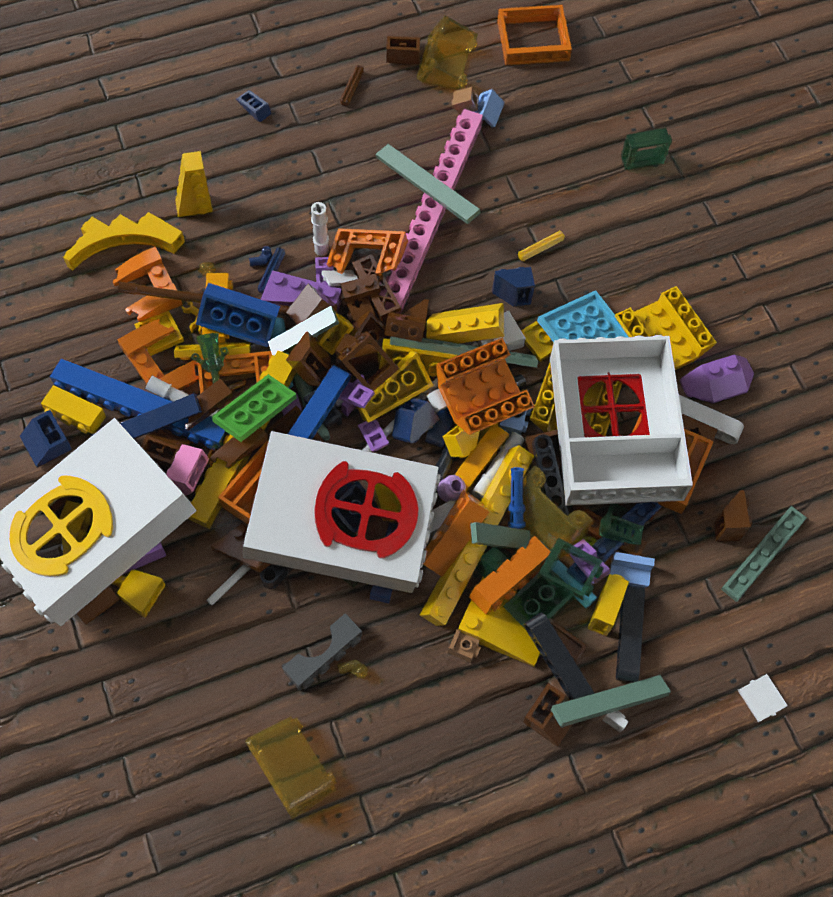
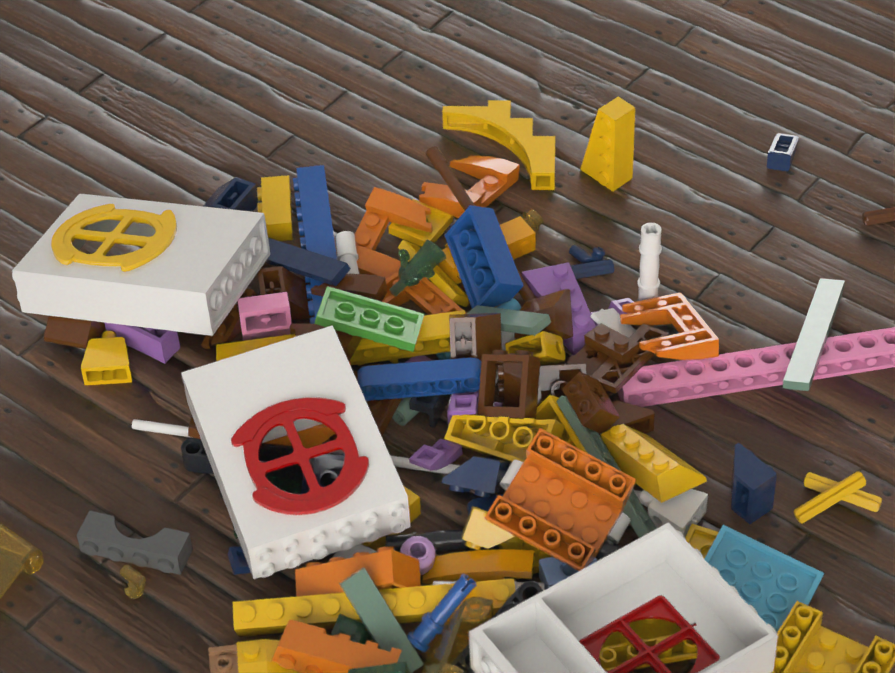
camera: 65 degrees right, 20 degrees down
none -> yellow axle [794,471,866,523]

